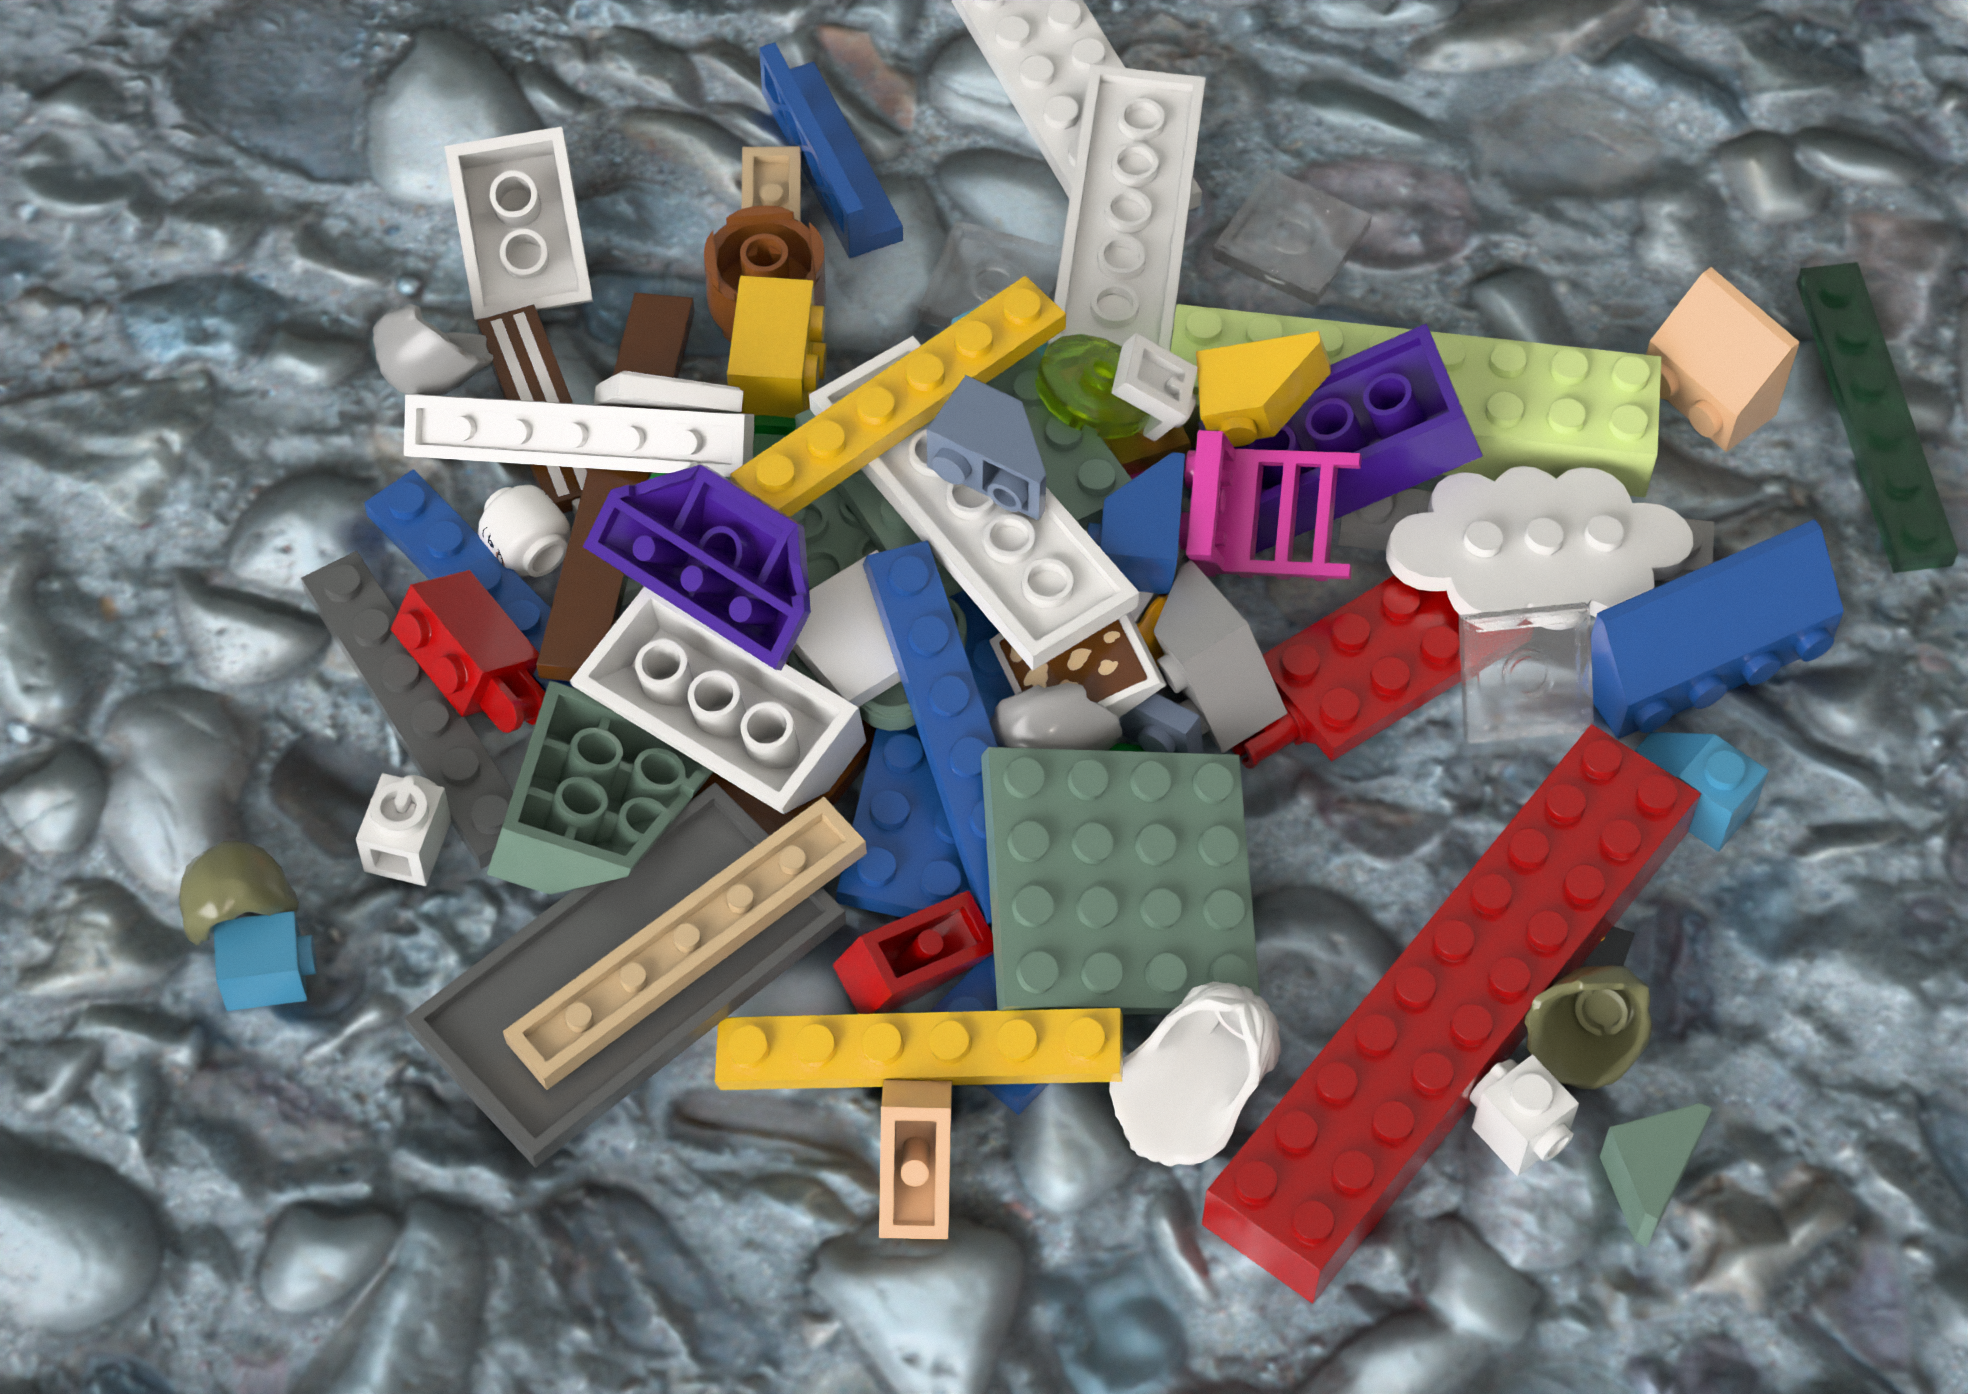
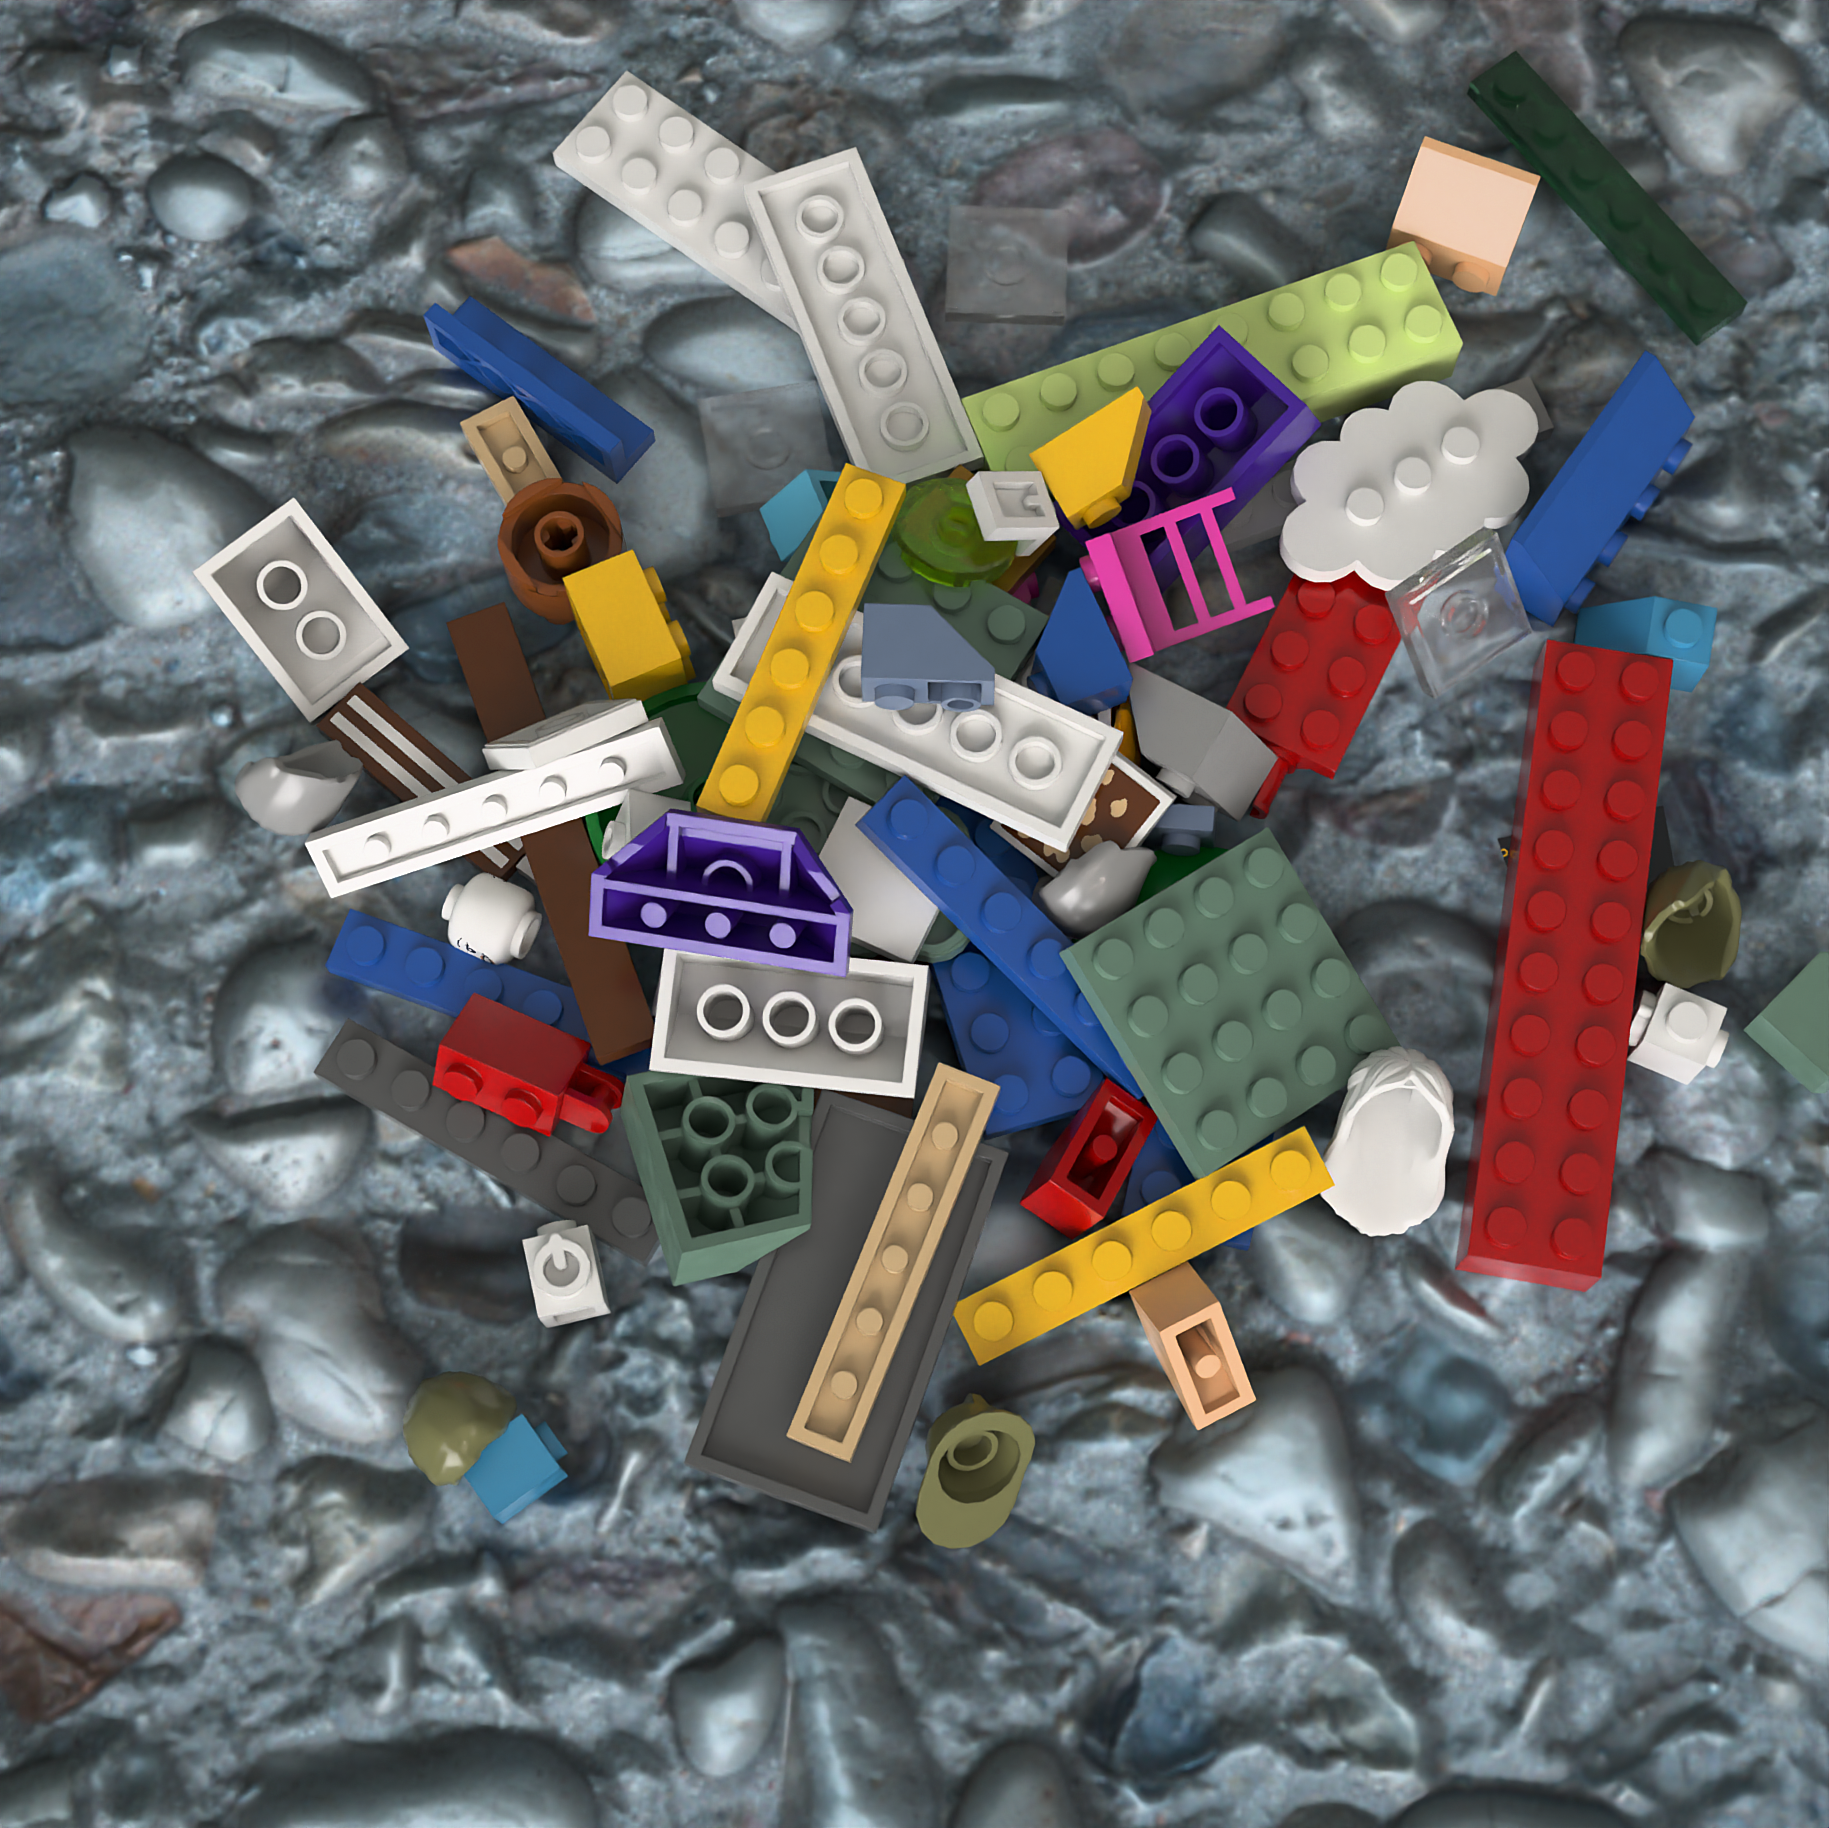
camera: 25 degrees left, 15 degrees up
none -> olive piece [916,1393,1035,1549]

